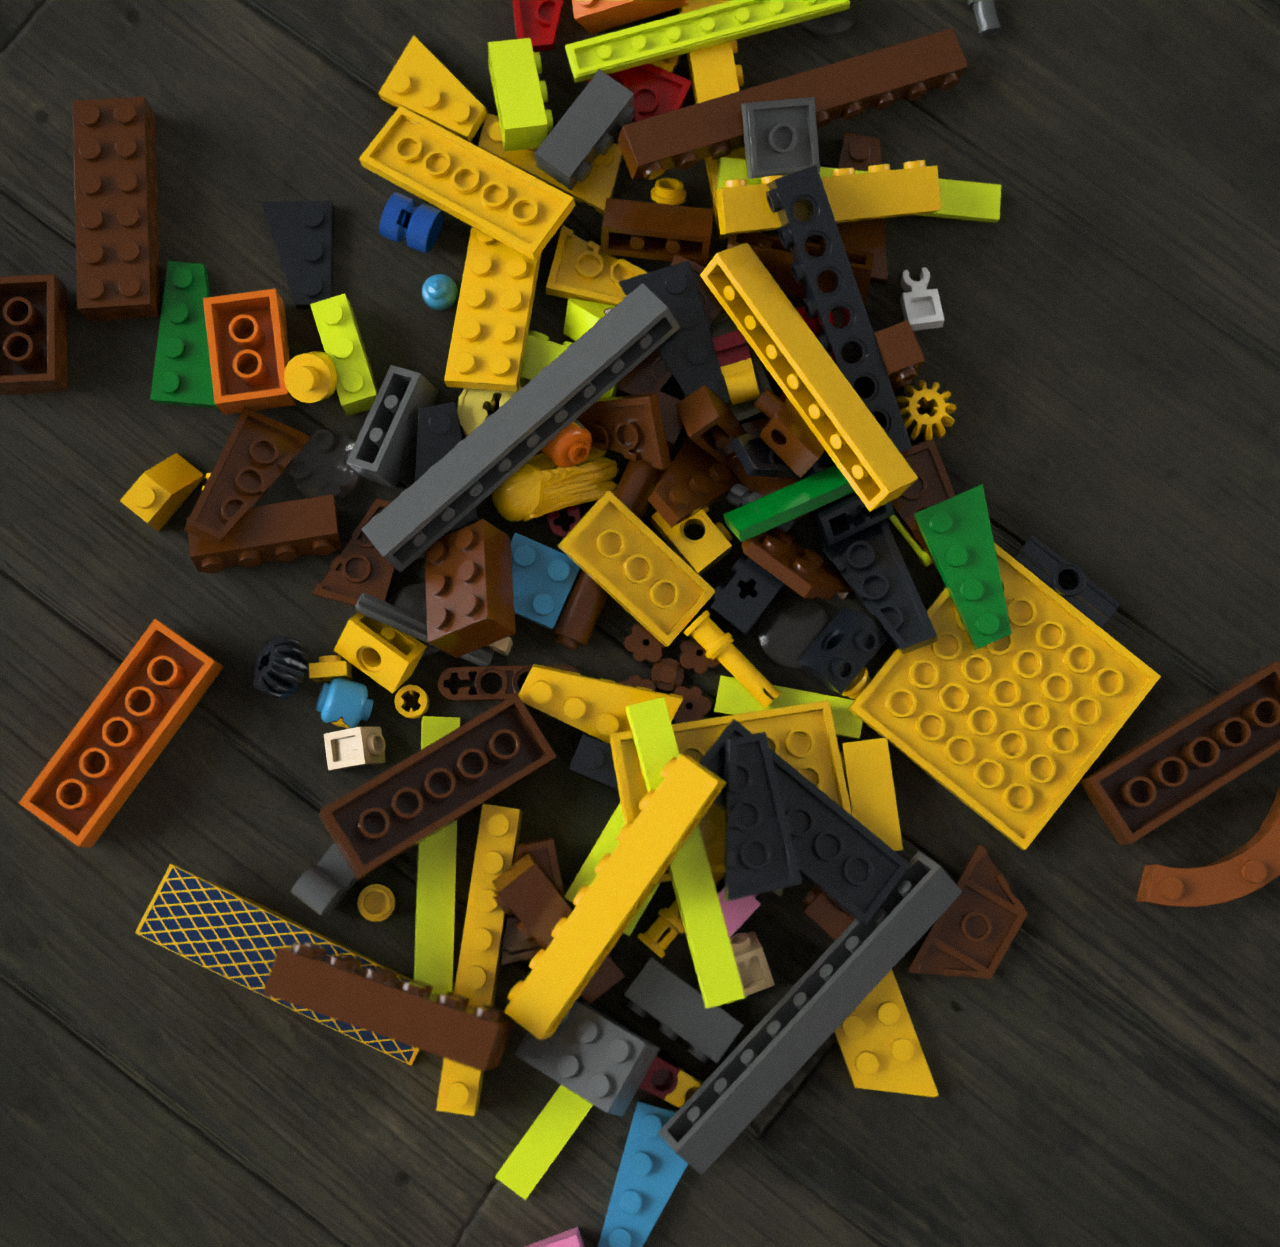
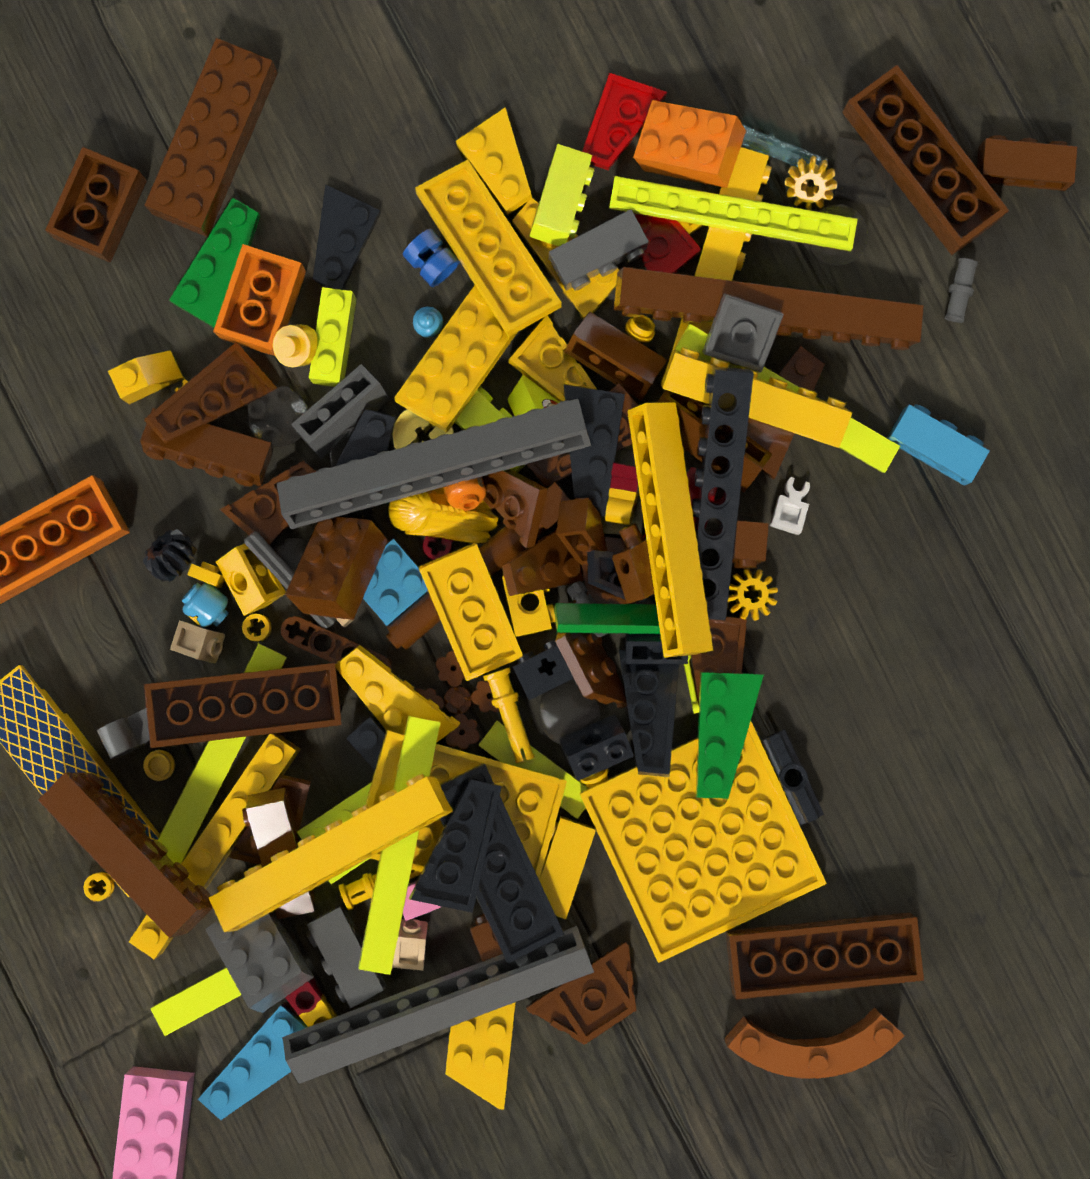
camera: 25 degrees right, 5 degrees up
none -> yellow bush [83,872,115,901]
none -> dark azure brick [887,404,990,486]

